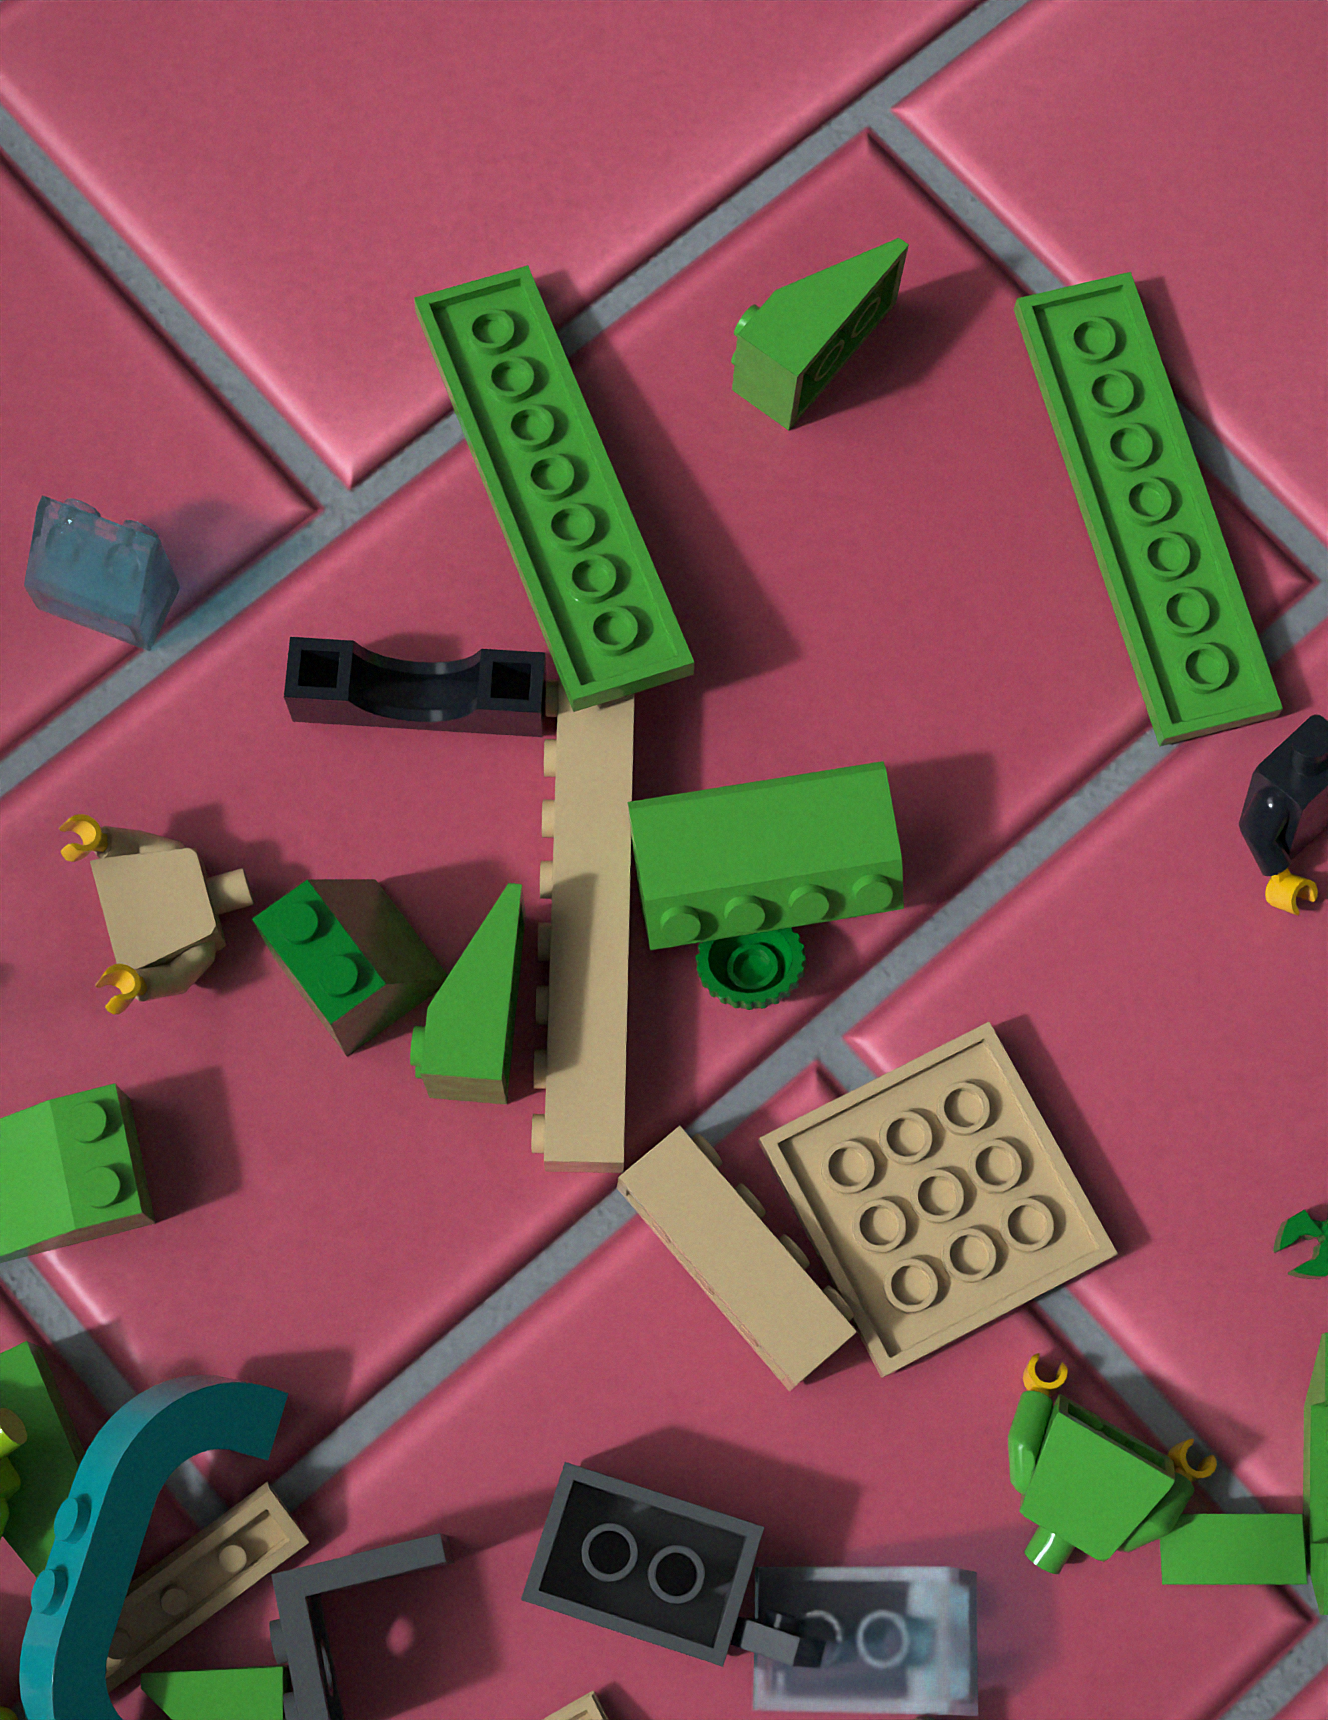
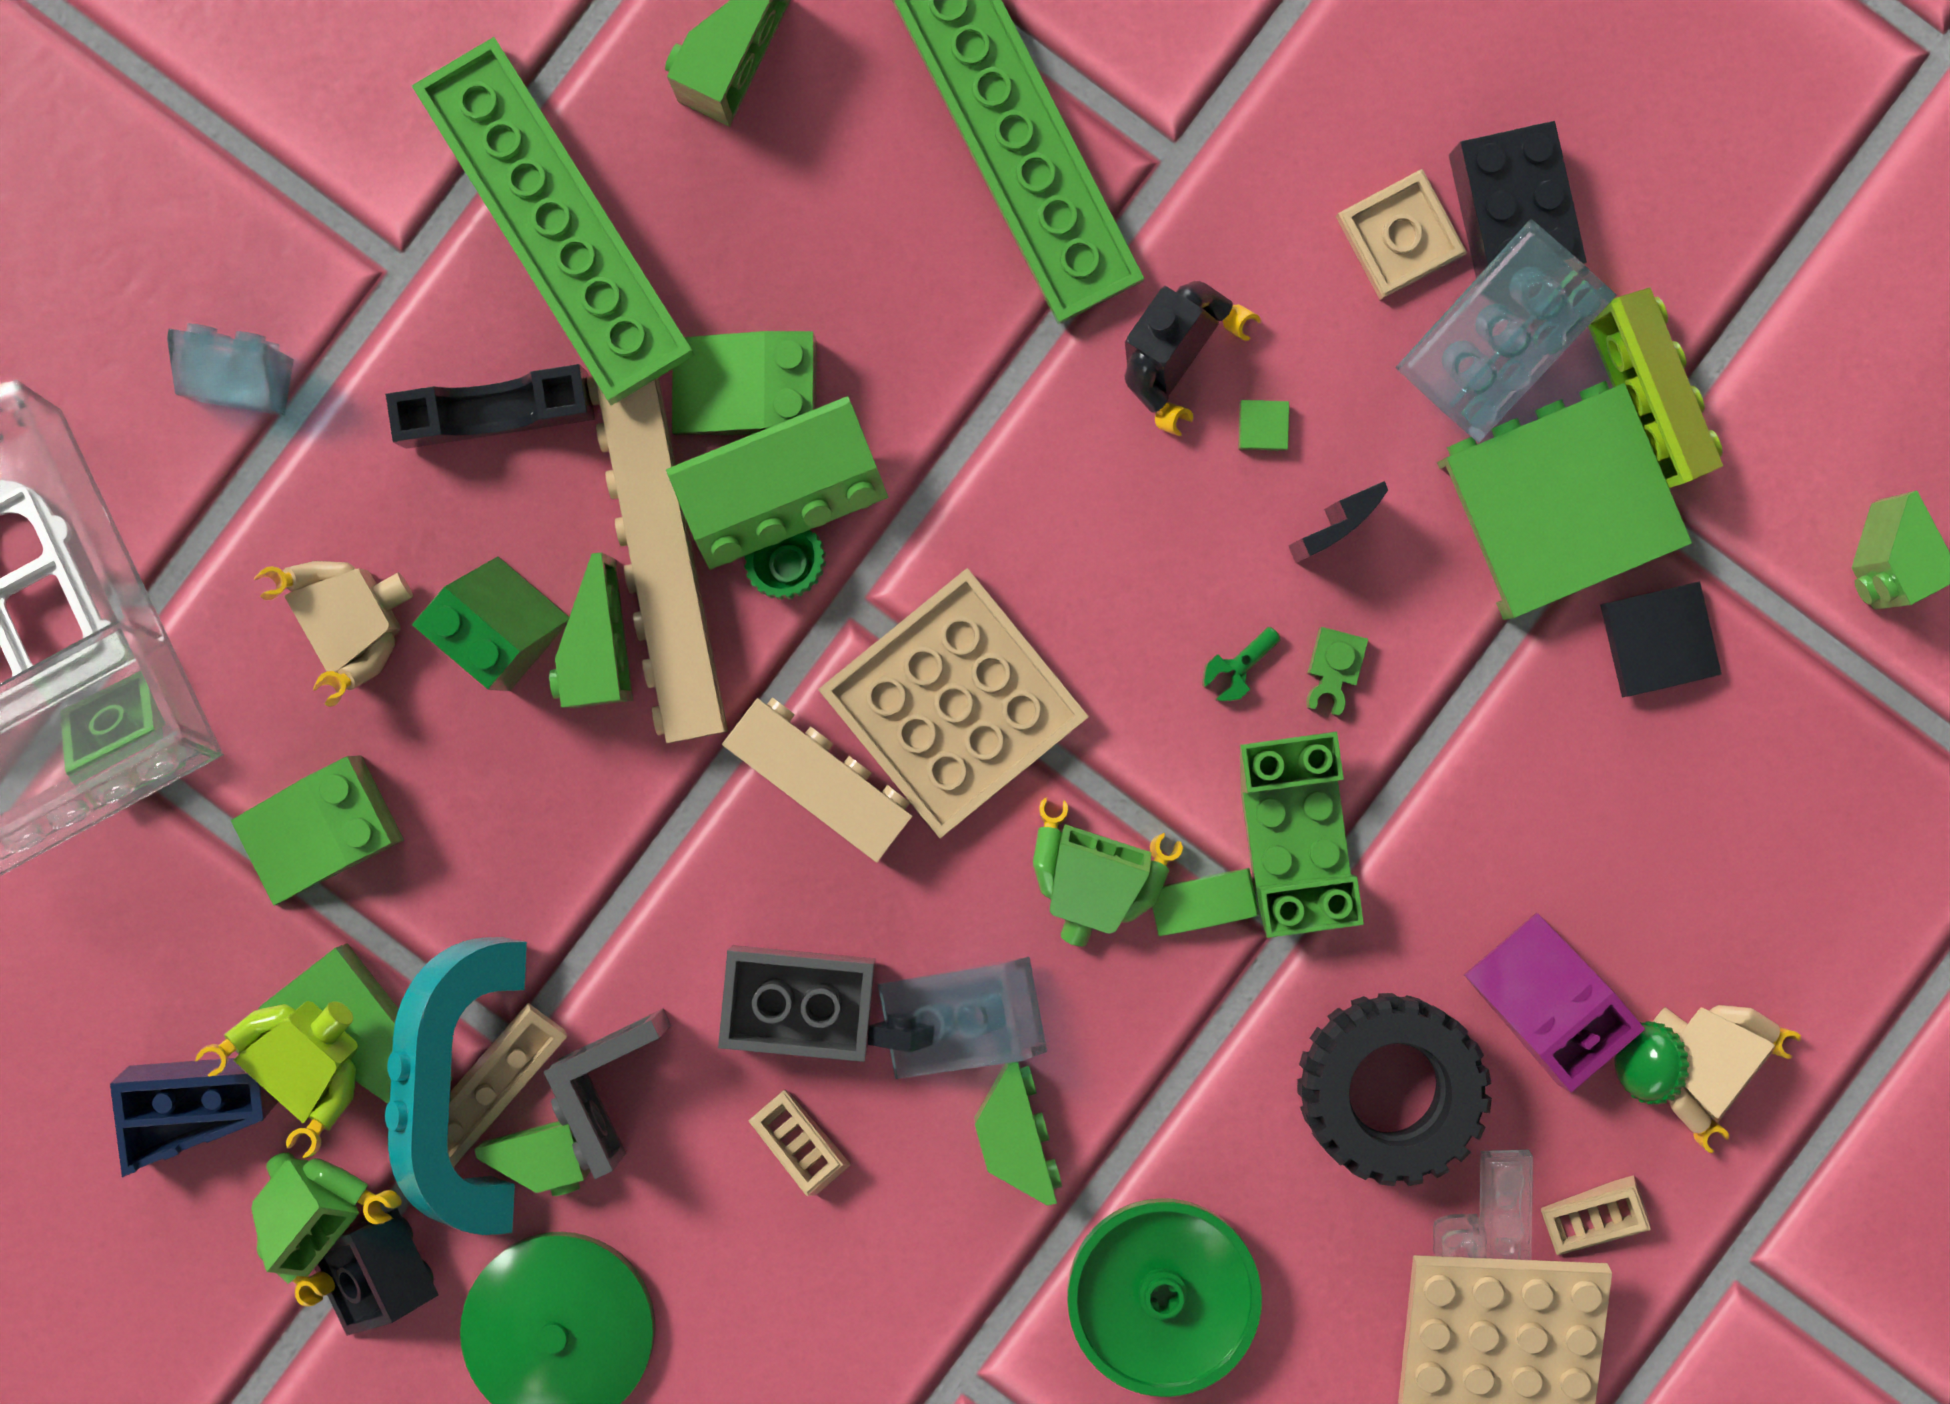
camera: 10 degrees left, 15 degrees up
none -> bright green slope [672,331,817,435]

